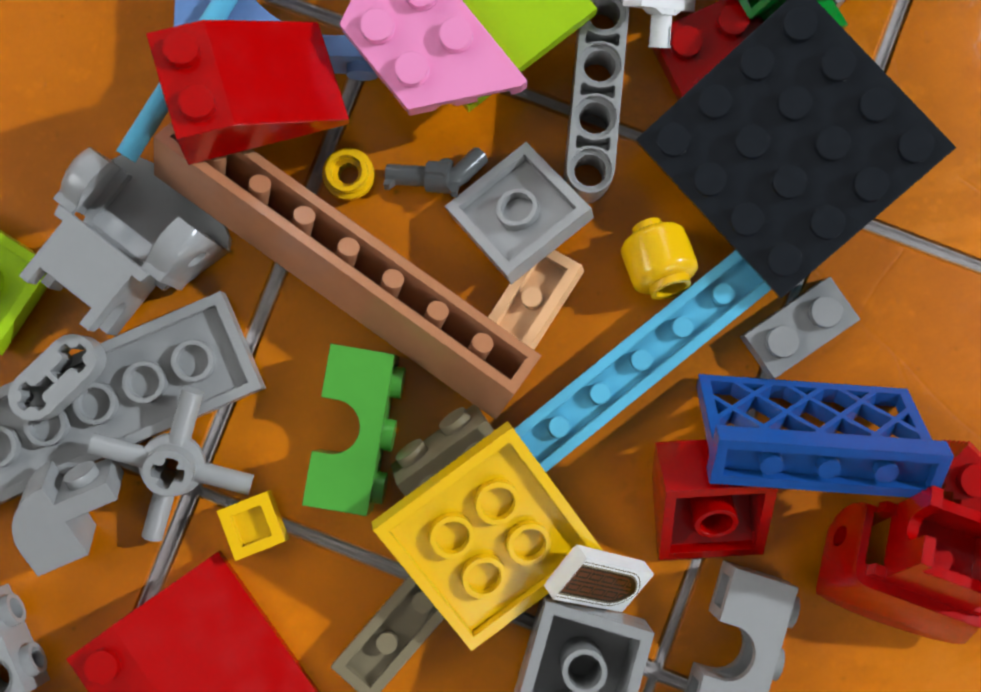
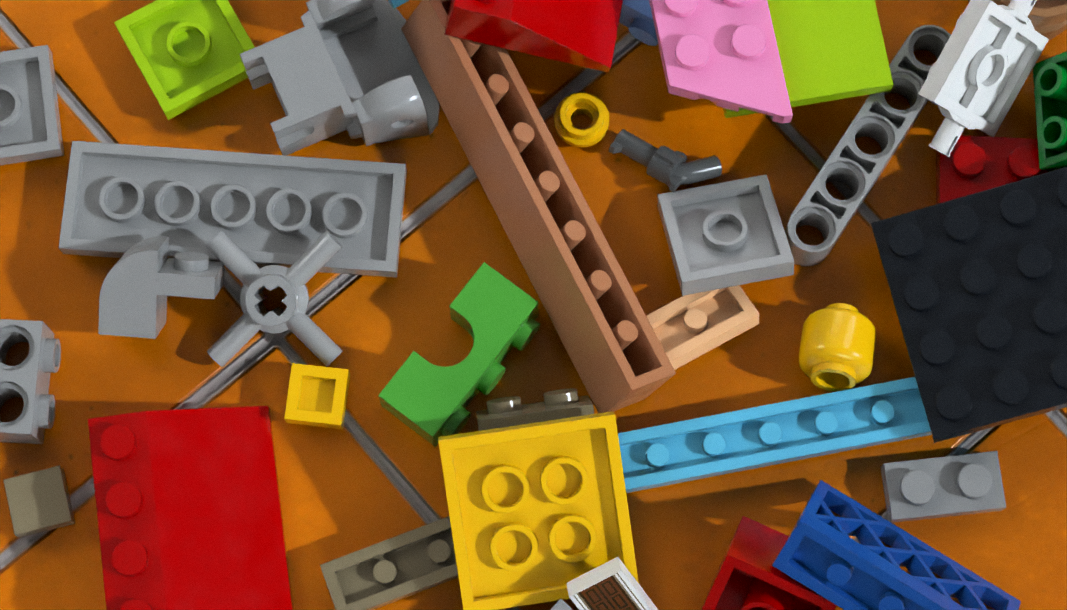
camera: 25 degrees right, 10 degrees down
light grey beam [7,334,107,421] -> none

